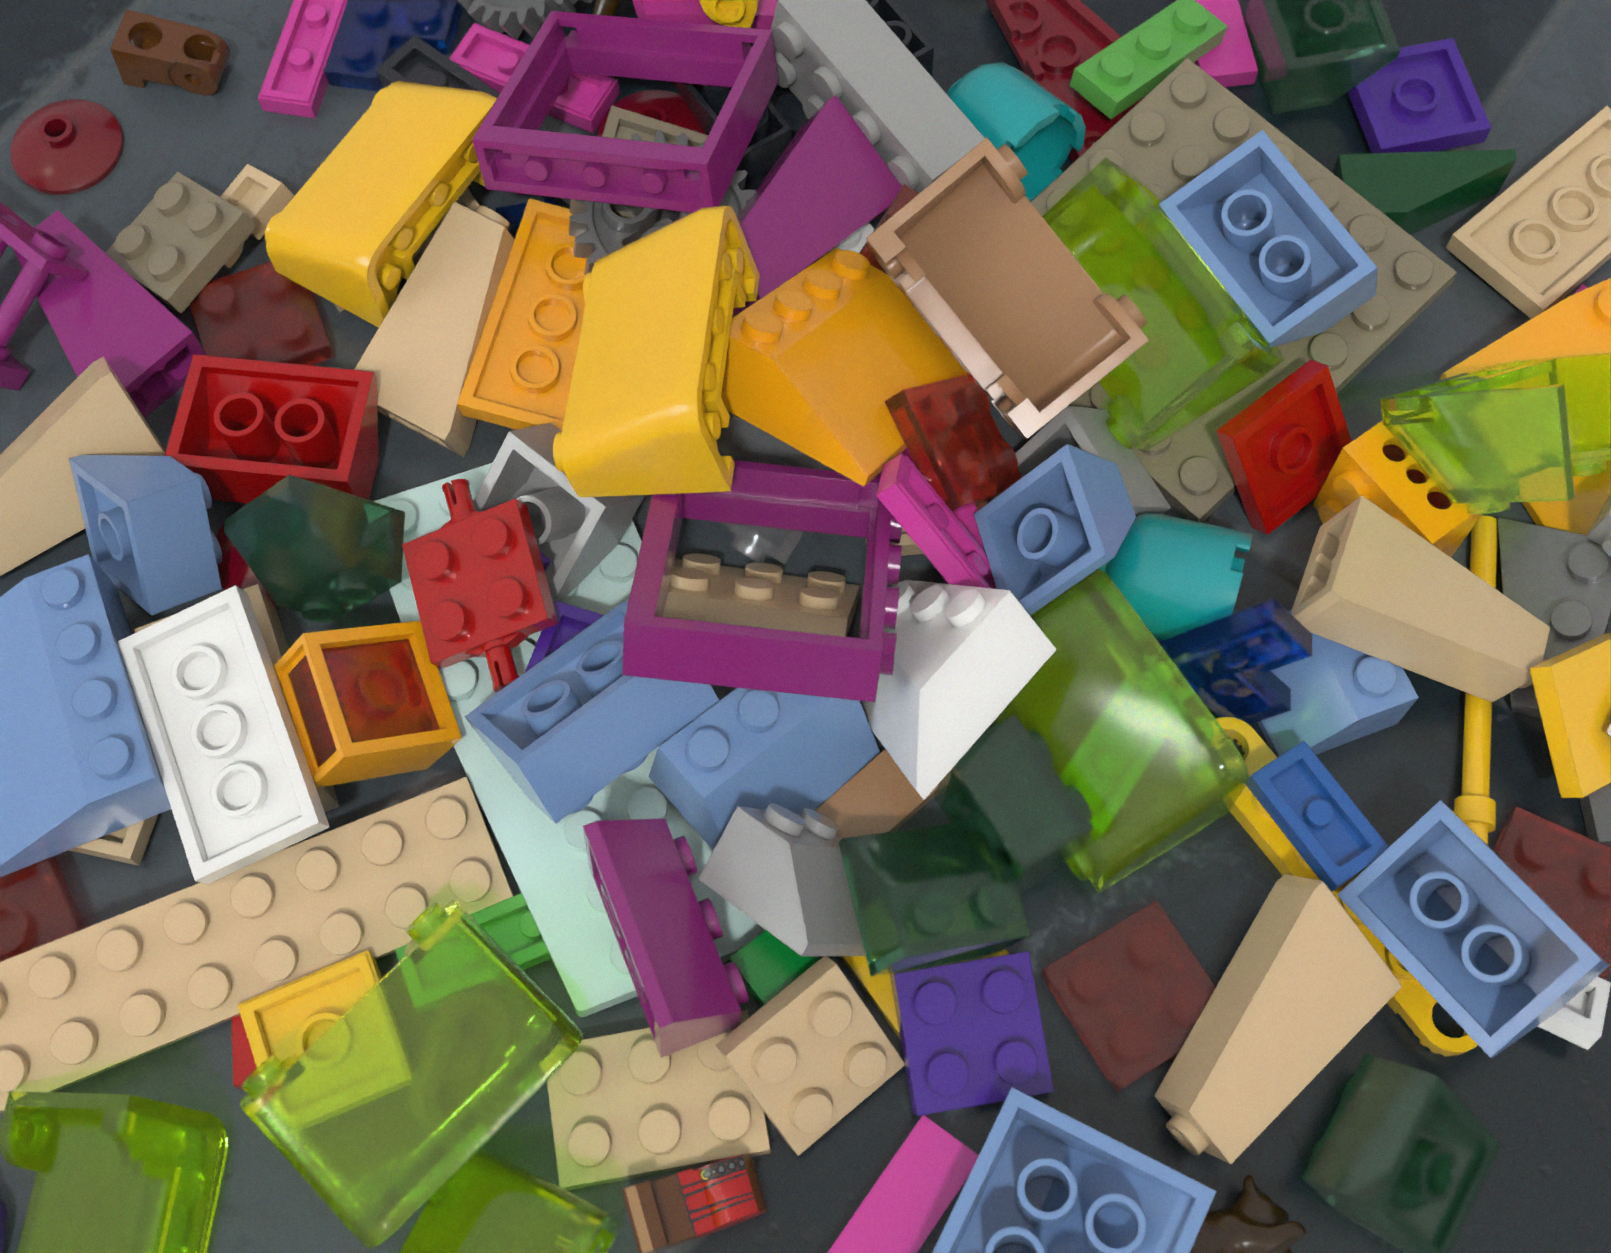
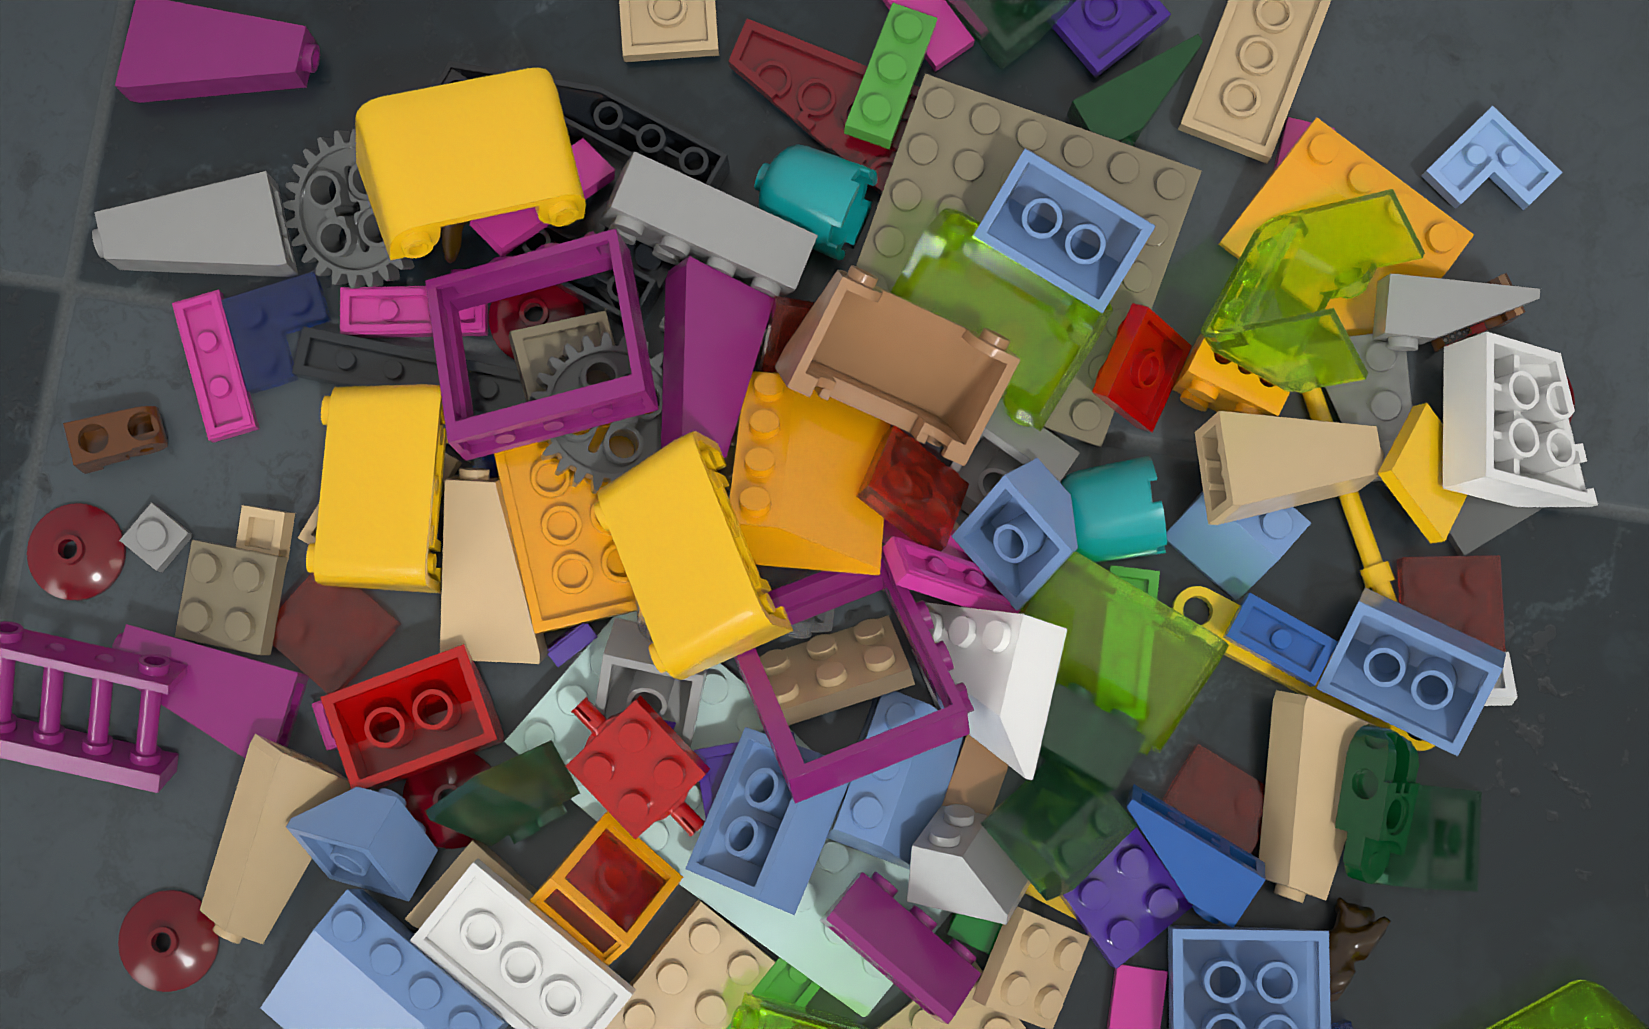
camera: 30 degrees left, 15 degrees up
clear blue plate [1158,598,1312,725] -> none
none -> light grey plate [119,502,194,573]
none -> dark purple tile [547,622,598,667]
none -> blue slope [1127,784,1266,928]
none -> dark green piece [1335,724,1420,884]

